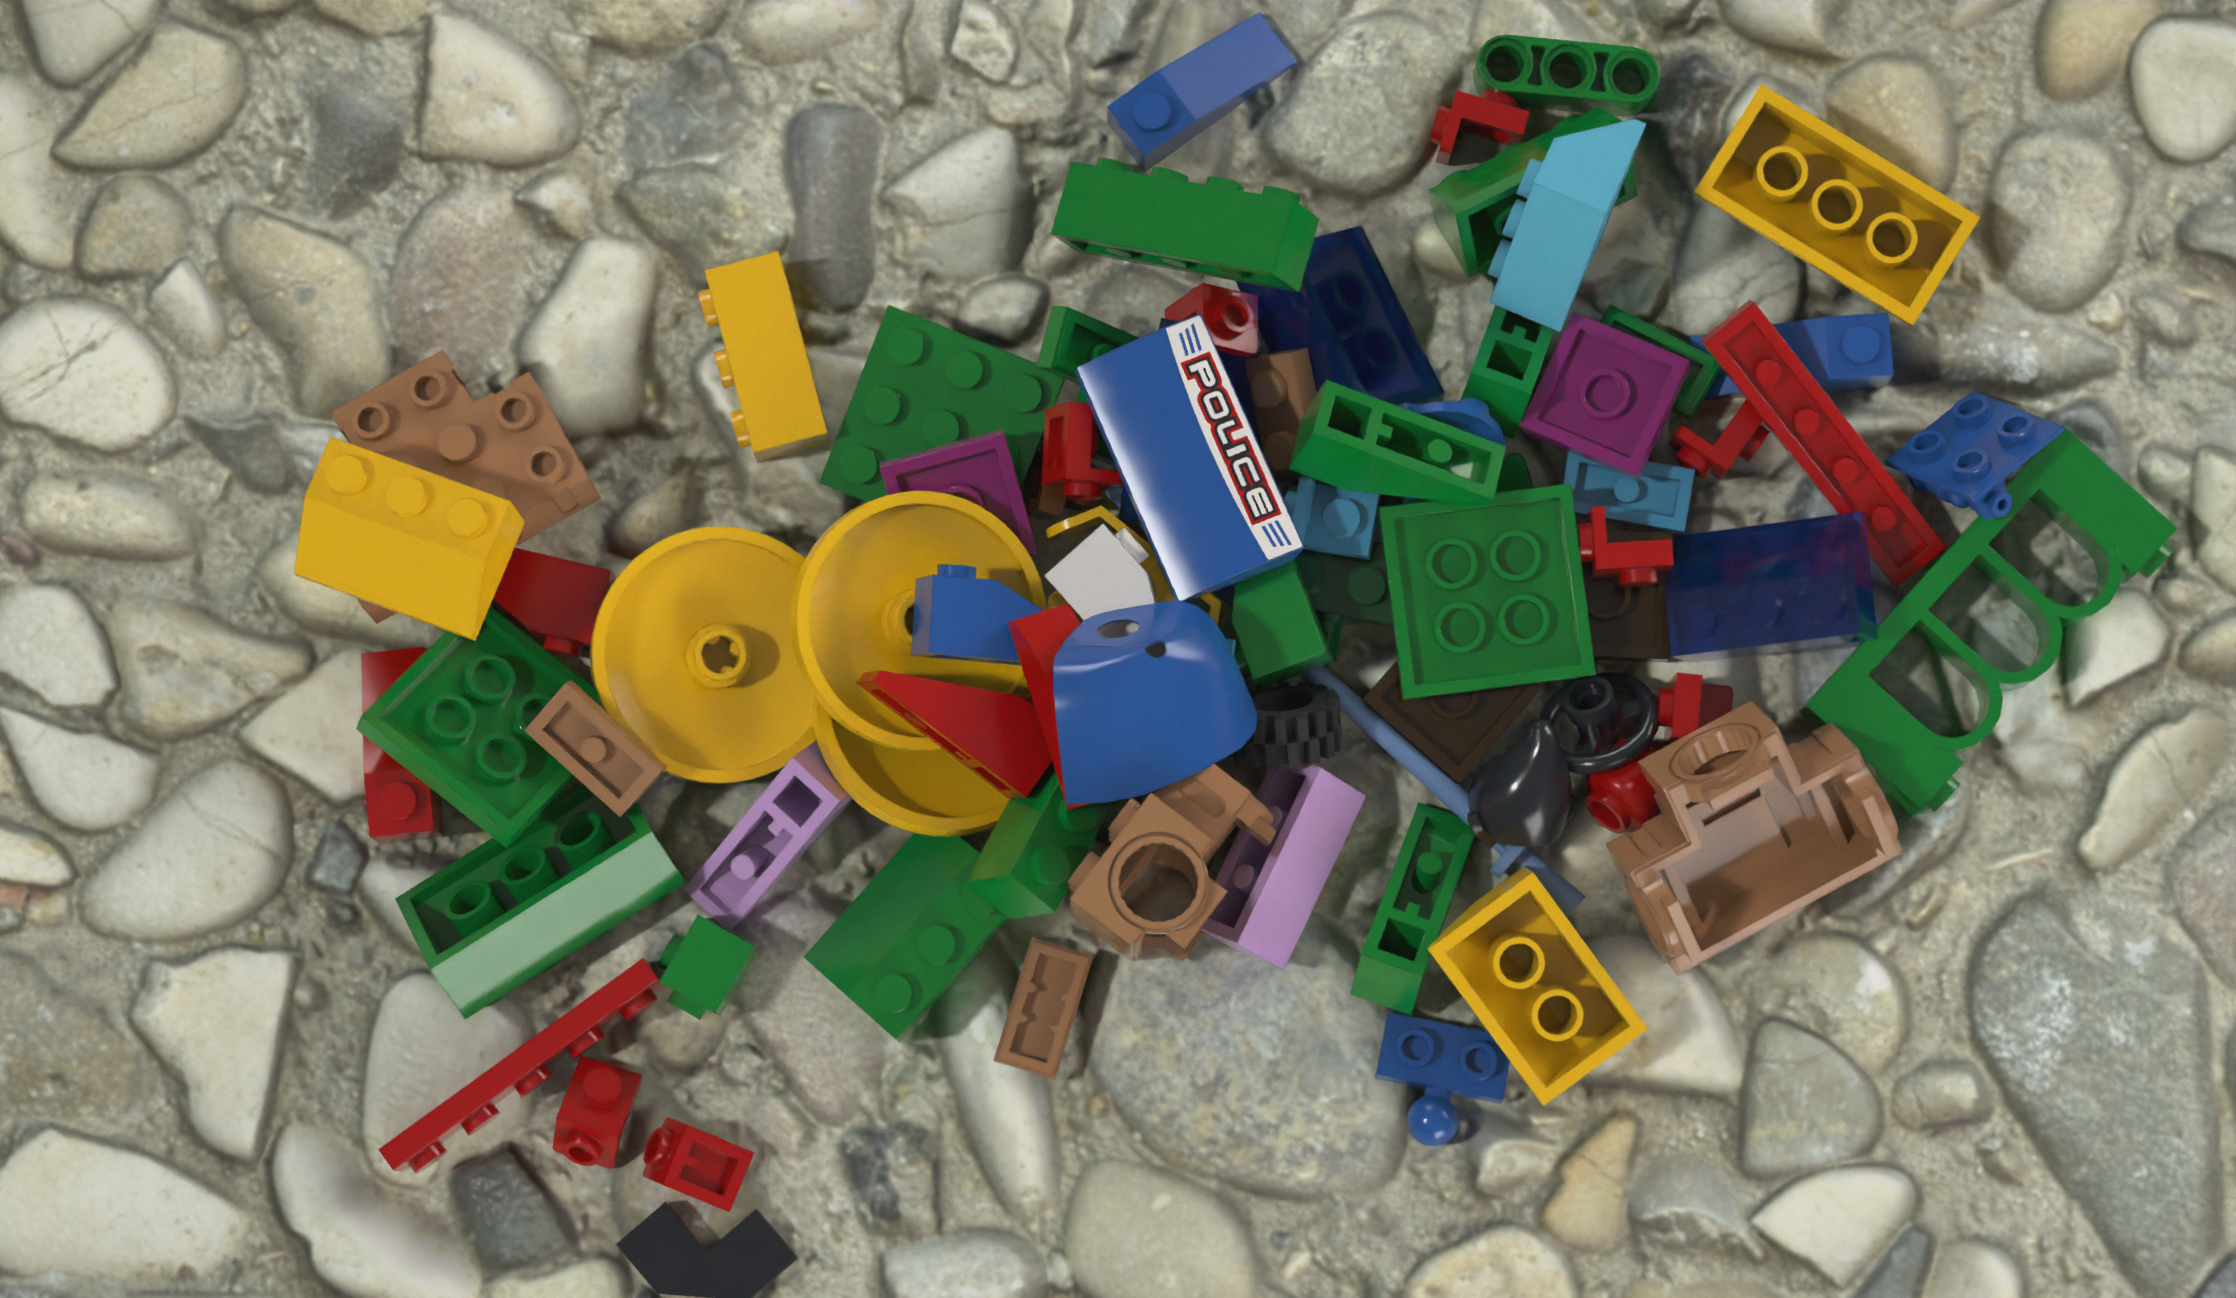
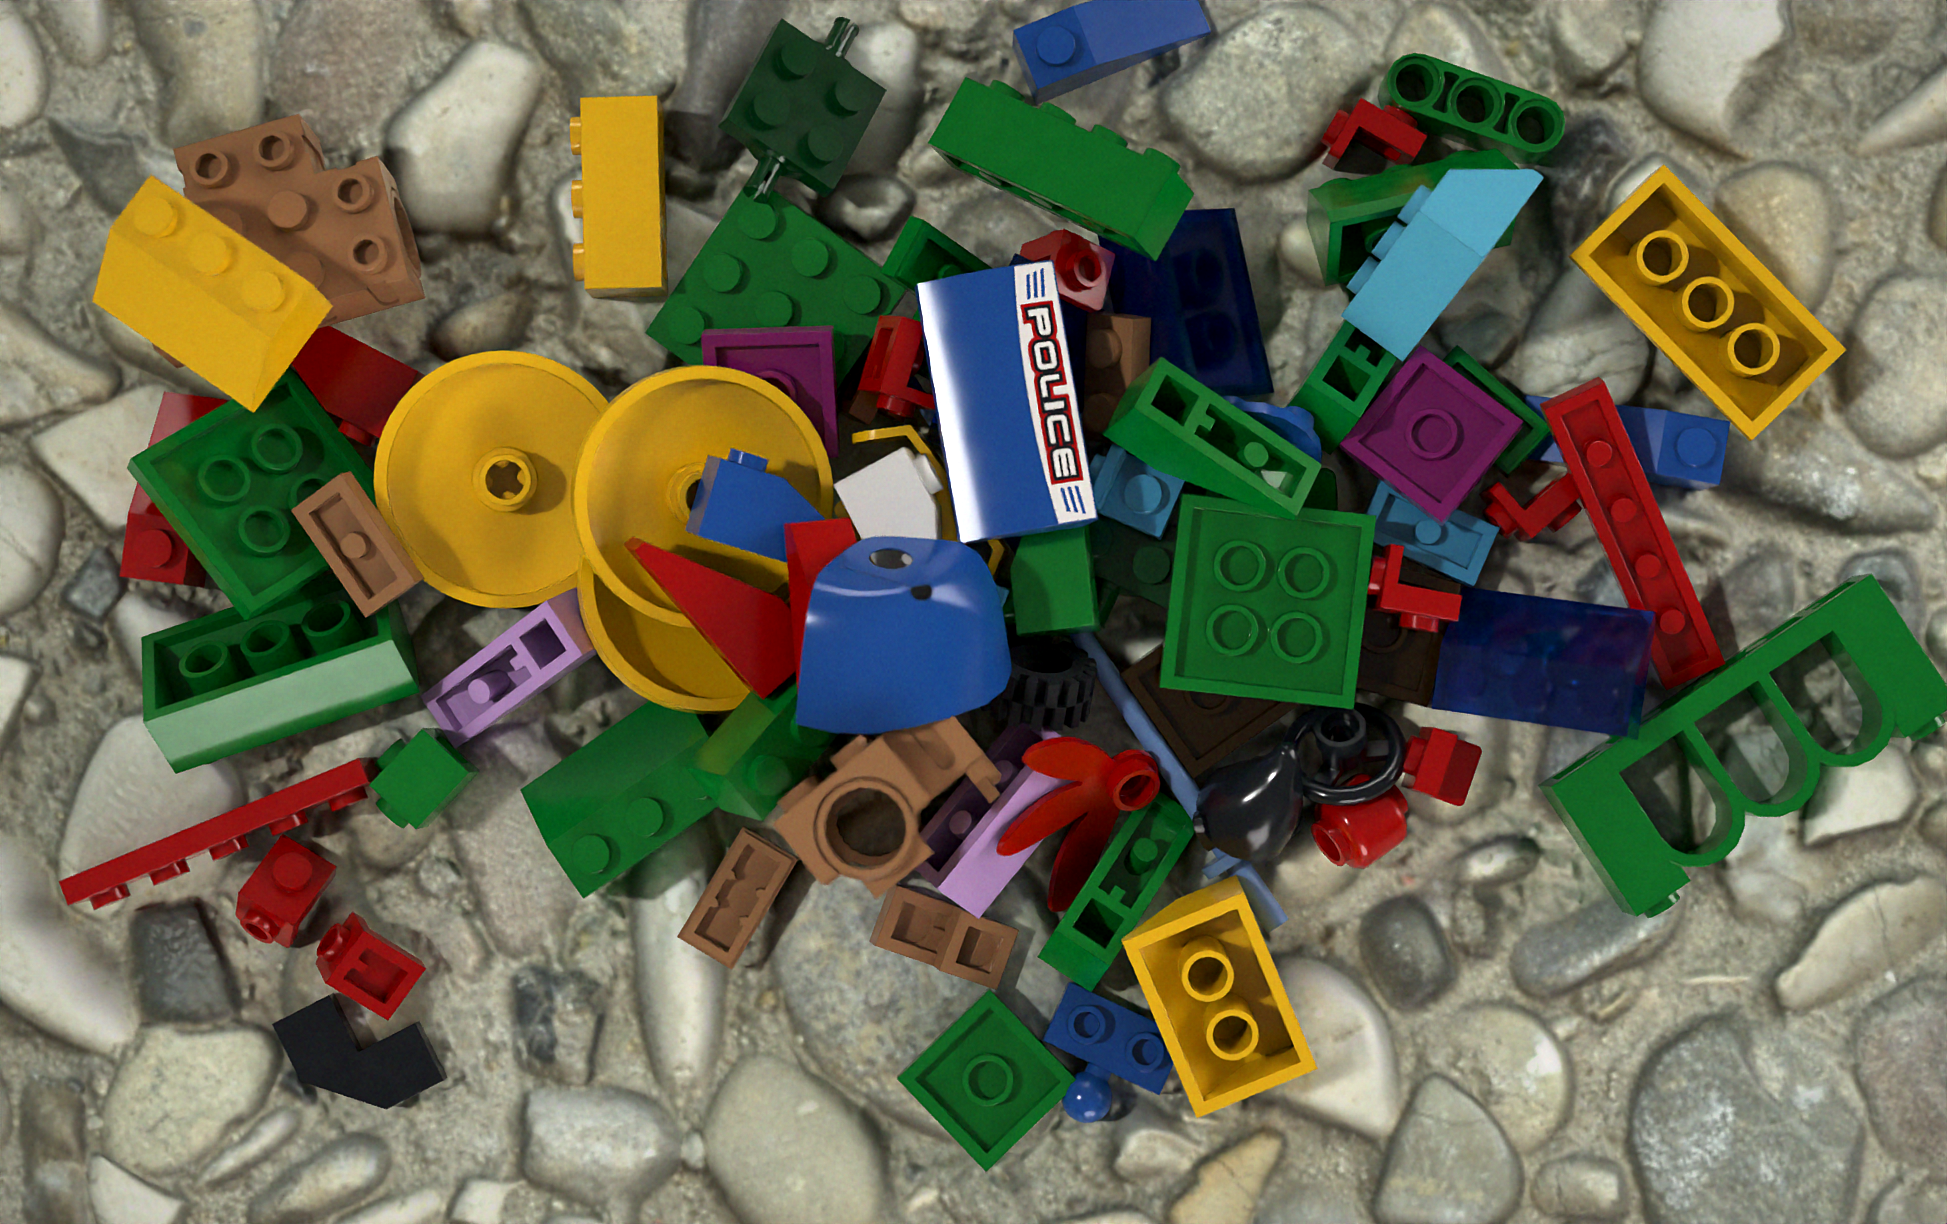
camera: 10 degrees right, 5 degrees up
medium nougat piece [1605,700,1904,976] -> none
blue hinge [1884,391,2064,520] -> none
none -> dark green plate [717,17,887,204]
none -> medium nougat slope [869,883,1019,990]
none -> green plate [897,988,1076,1172]
none -> red plant [996,736,1160,912]

